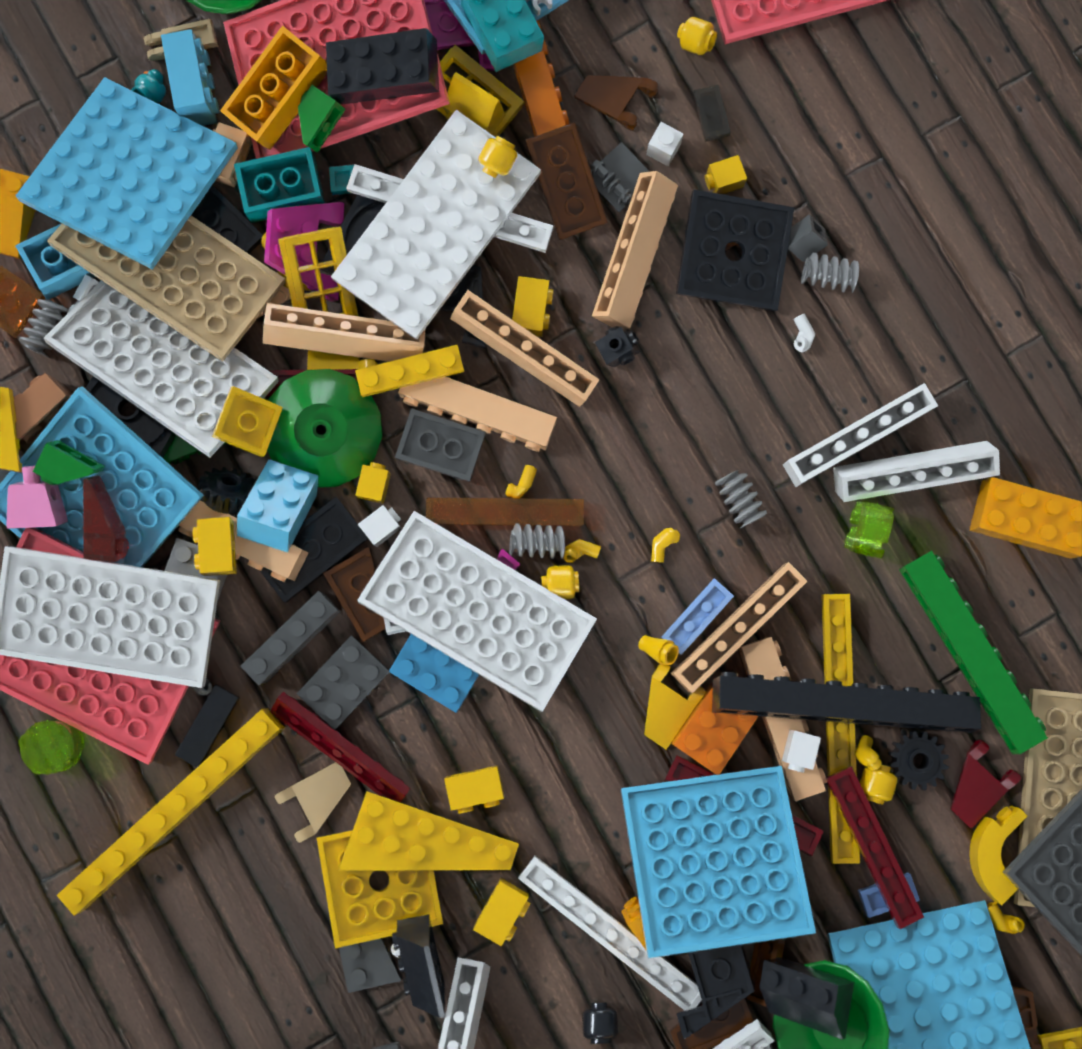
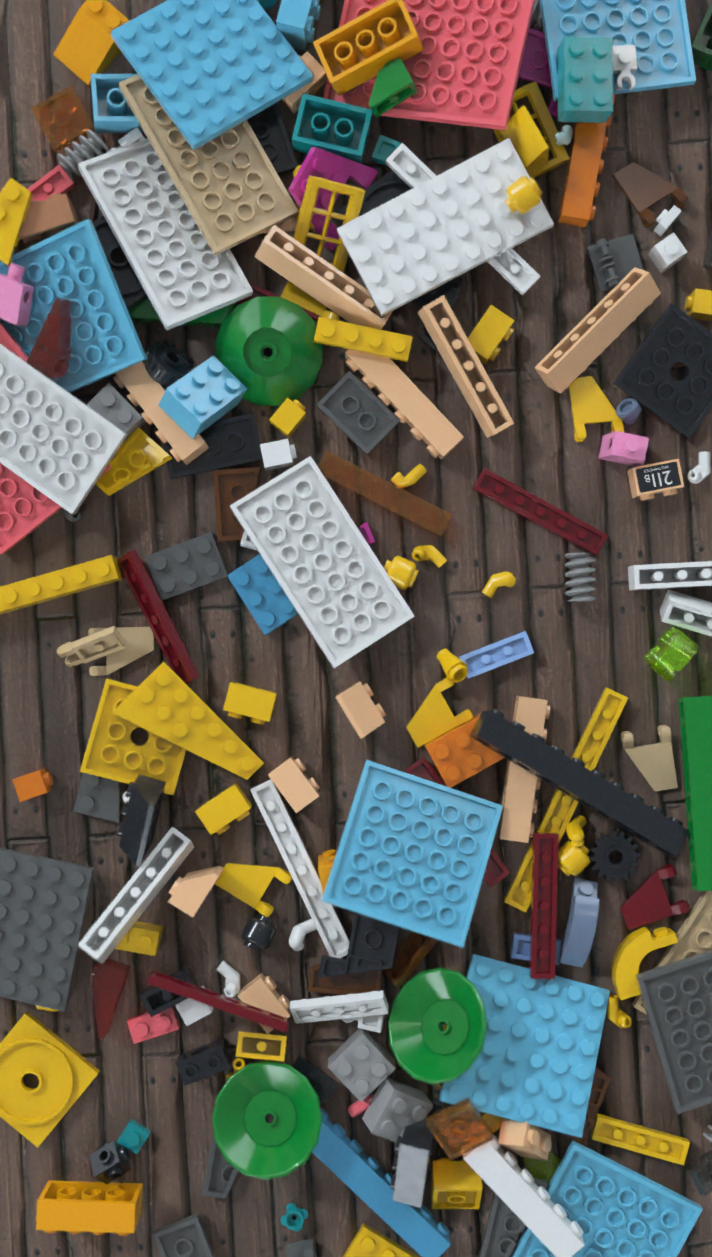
camera: 20 degrees right, 5 degrees up
green slope [33,440,105,485] -> none
black tile [175,685,240,767] -> none
yellow brick [193,517,237,576] -> none
yellow plate [212,386,283,457] -> none
dark grey brick [241,591,341,685] -> none
black brick [326,28,439,105] -> none
light grey piece [509,523,565,559] -> none
reddish brown tile [525,122,608,240] -> none
black brick [595,326,641,368] -> none
light nougat brick [671,562,808,693] -> none
black slope [760,957,854,1040] -> none
white brick [782,729,821,773] -> none
none -> orange brick [12,768,53,802]
none -> coral plate [27,164,76,202]
none -> tan hinge [57,626,126,667]
none -> yellow wing [95,427,172,496]
none -> light nougat slope [168,865,224,918]
none -> yellow flag [215,863,292,917]
none -> light nougat brick [268,756,320,813]
none -> white arm [289,919,317,951]
none -> light nougat slope [335,681,386,739]
none -> dark red tile [473,468,609,556]
none -> light aqua arm [555,125,573,146]
none -> sand blue arch [559,878,599,968]
none -> yellow flag [569,376,624,442]
none -> bright pink torso [598,431,649,467]
none -> sand blue tile [616,398,641,425]
none -> tan flag [620,725,678,792]
none -> brick [627,459,684,501]
none -> white plate [654,205,681,236]

